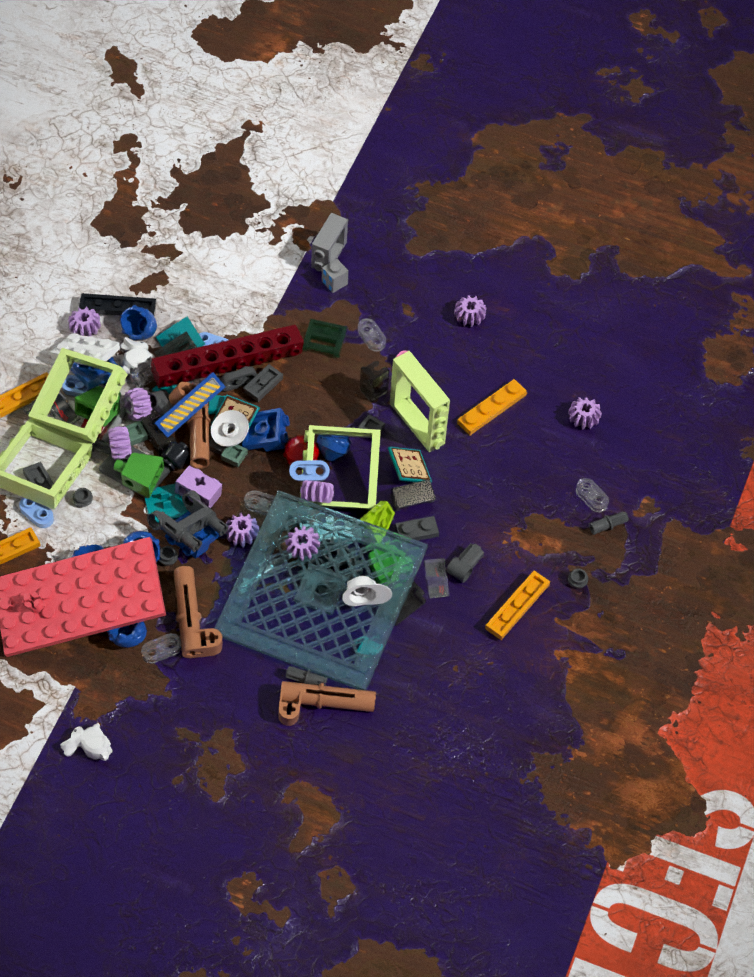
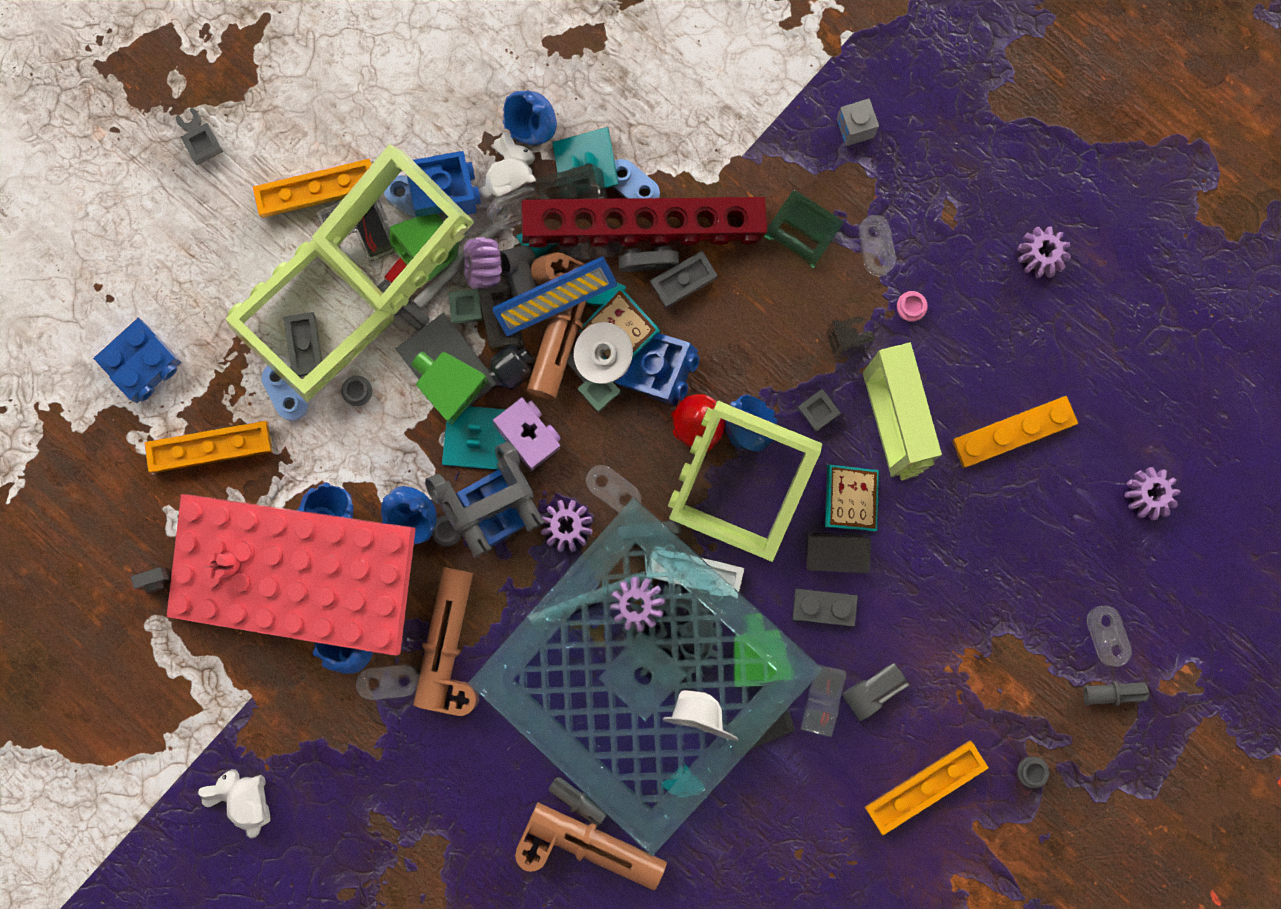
camera: 25 degrees right, 25 degrees up
white plate [50,333,120,365] -> none
lavender gear [68,306,101,336] -> none
black plate [79,293,157,317] -> none
lavender gear [108,426,132,460] -> none
light blue plate [289,460,330,481] -> none
lavender gear [300,480,334,503] -> none
light grey window [311,213,348,271] -> none
lime wing [359,501,395,543] -> none

